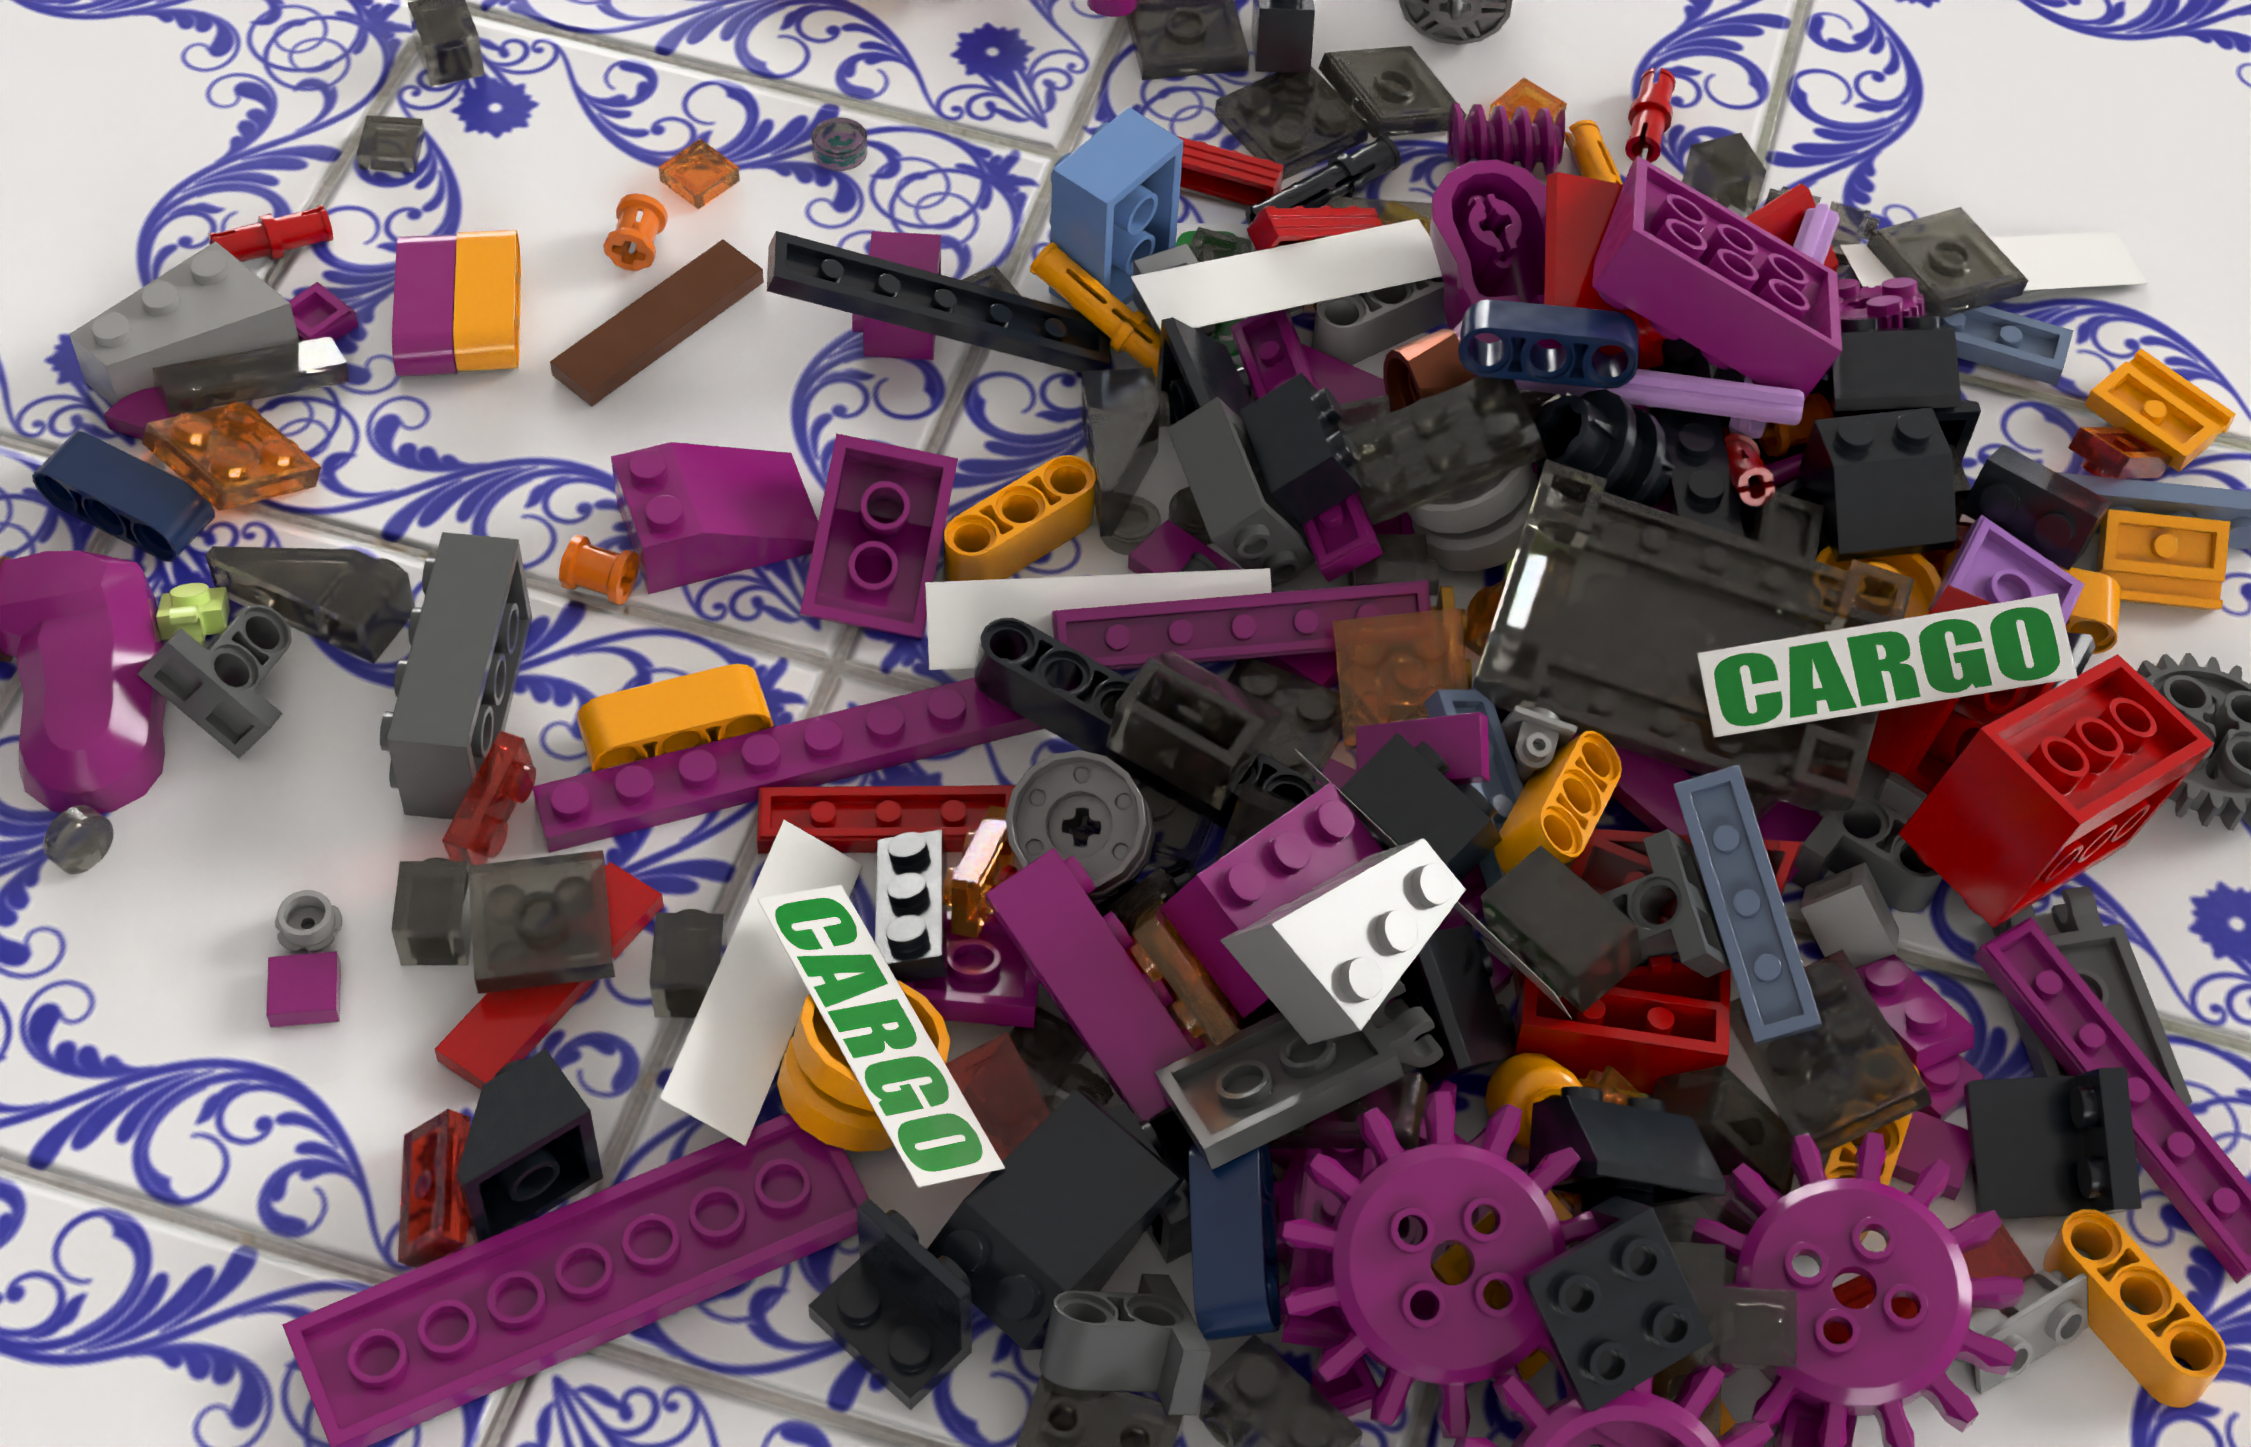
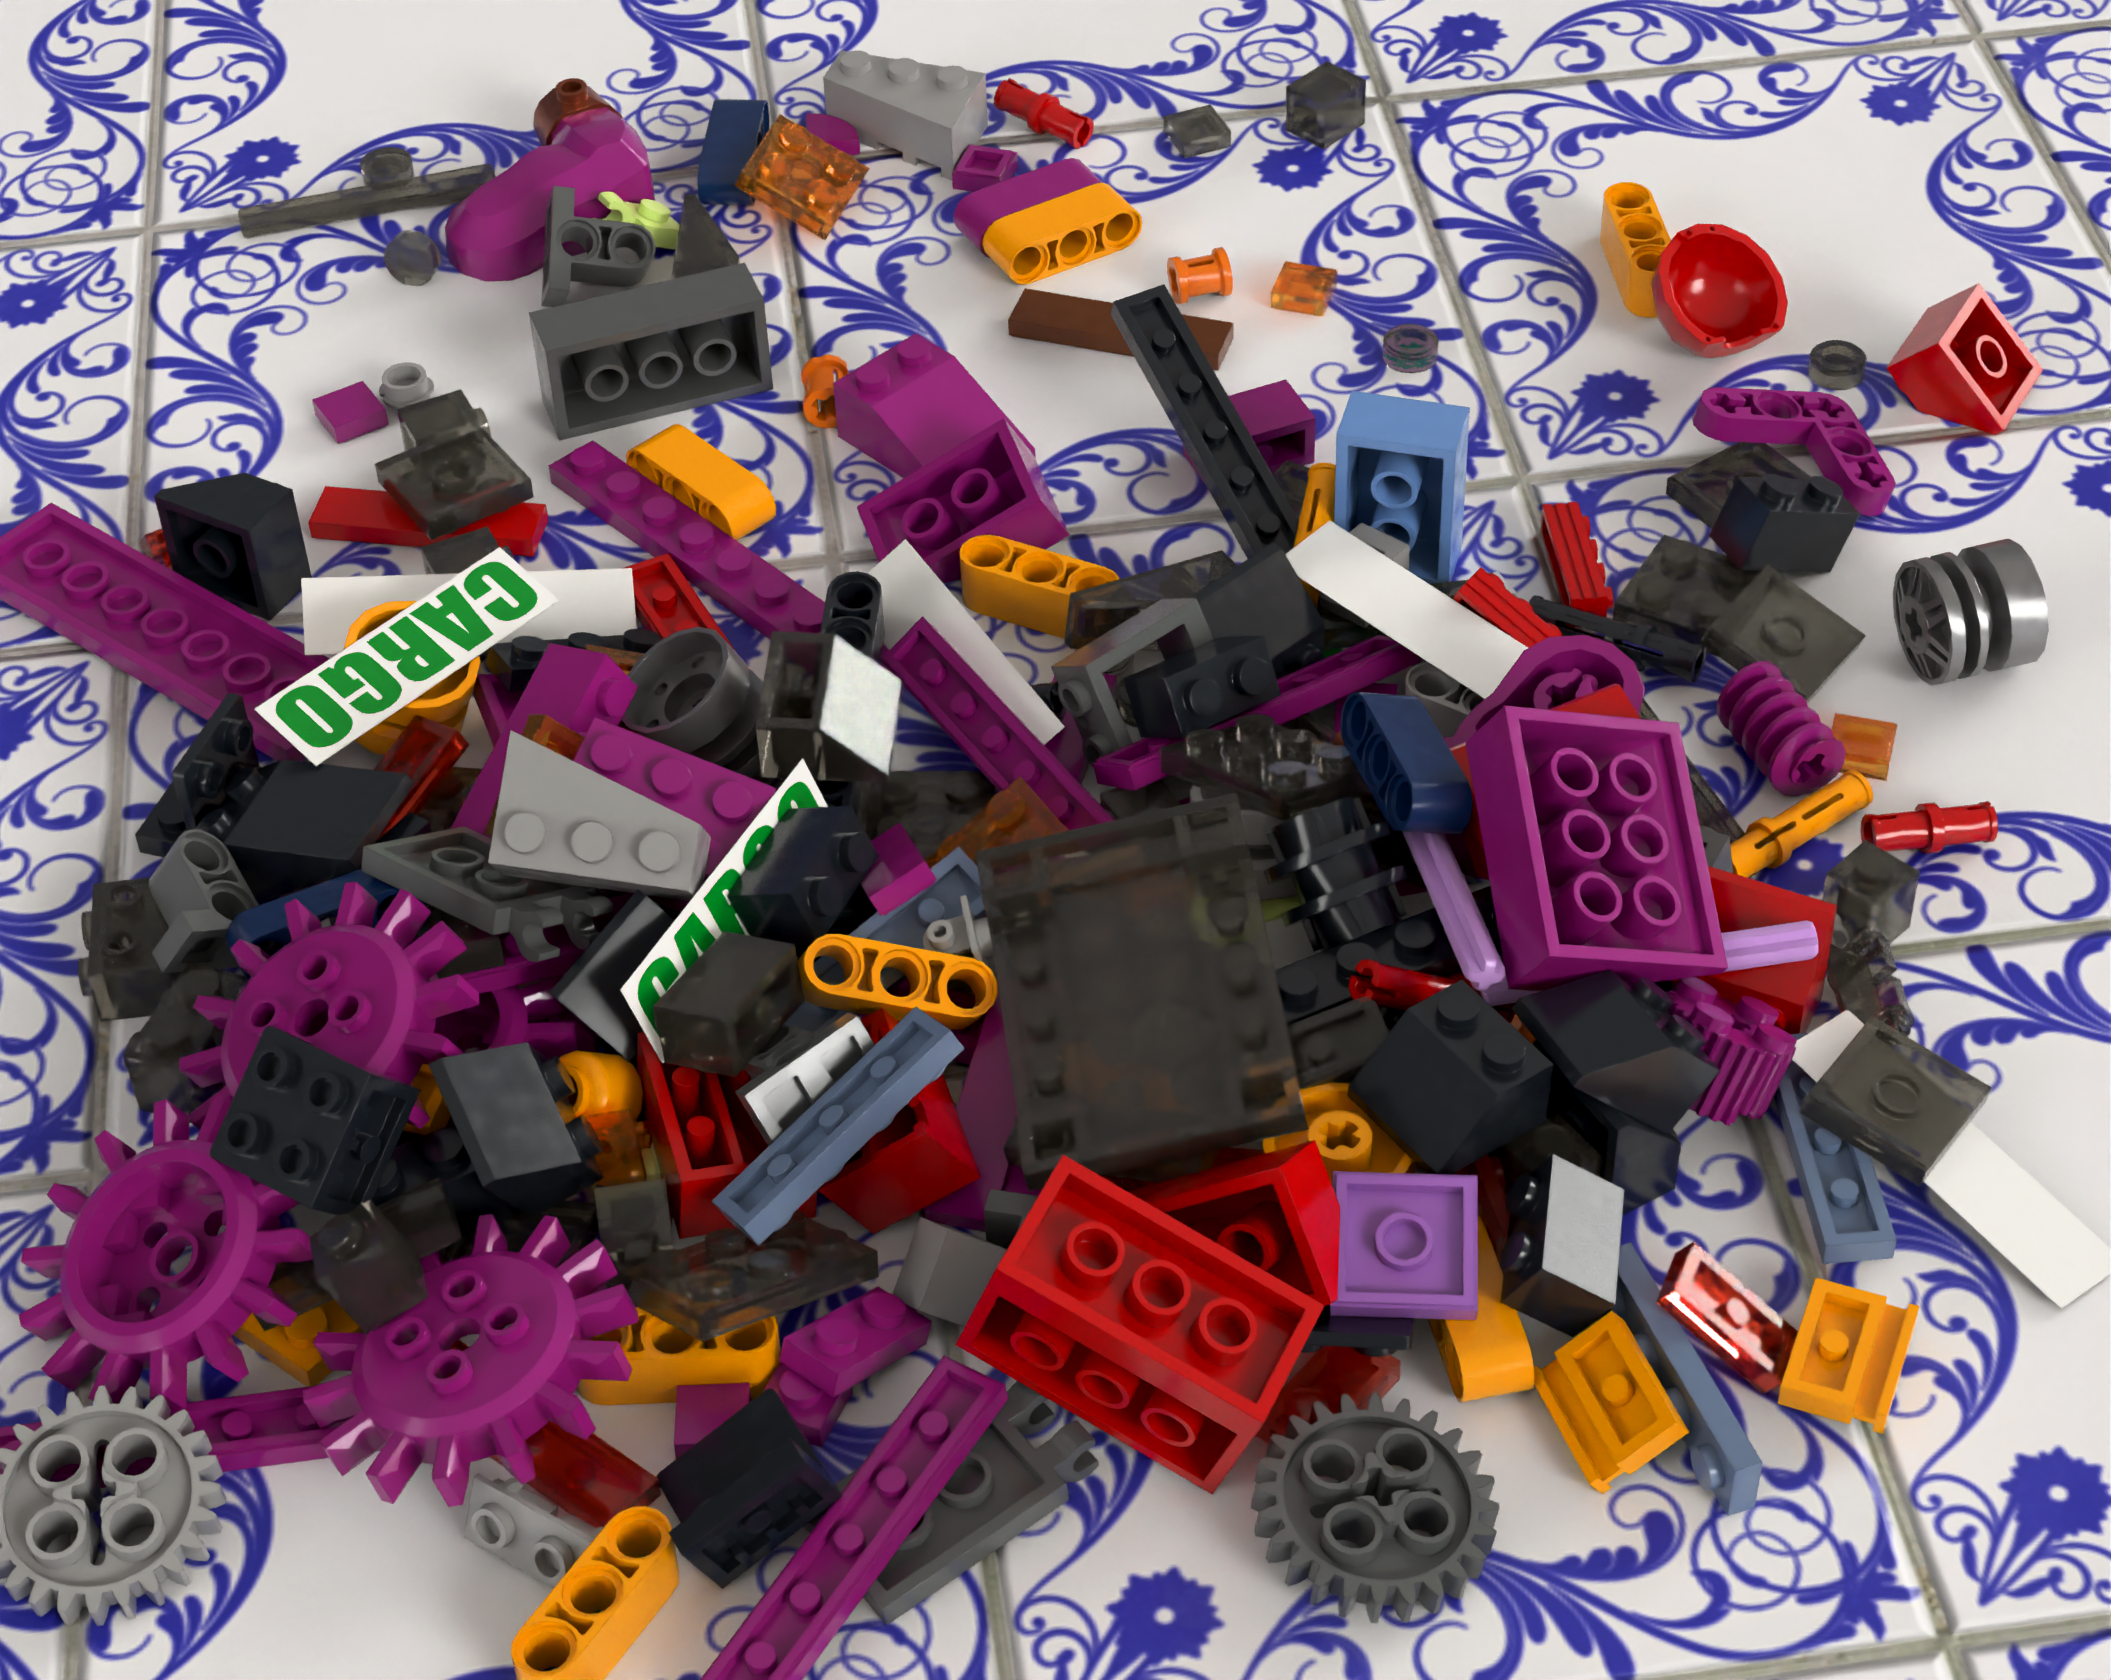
camera: 70 degrees right, 10 degrees down
clear smoke tile [152,337,349,414] -> none
clear red plate [442,730,536,878] -> none
sticker [1697,593,2078,738] -> none

